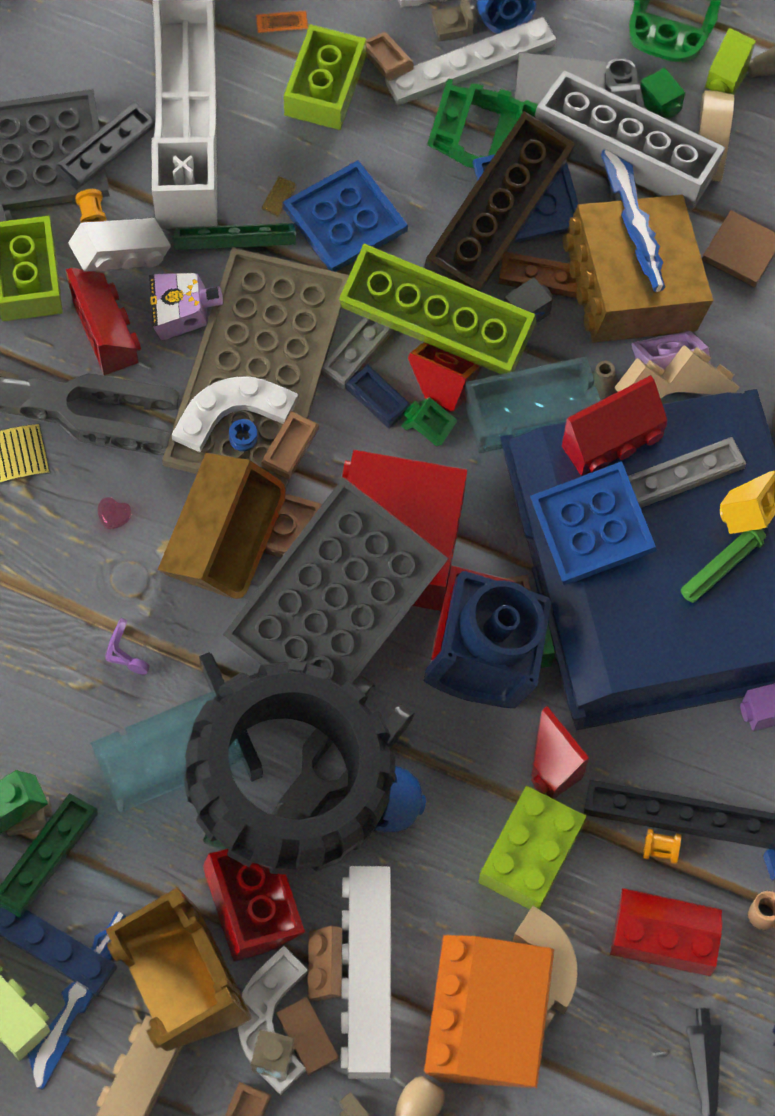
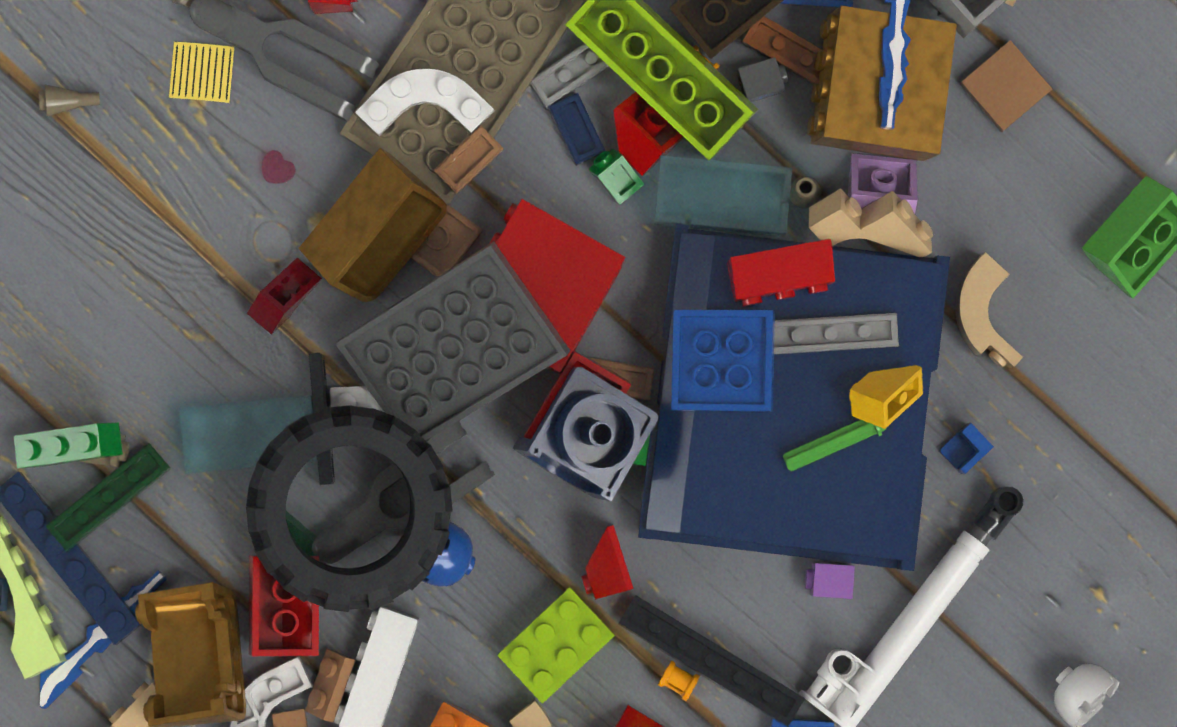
camera: 20 degrees right, 20 degrees up
medium lavender piece [105,617,150,675] -> none
blue bush [229,419,258,451] -> none
none -> dark red arch [247,258,322,335]

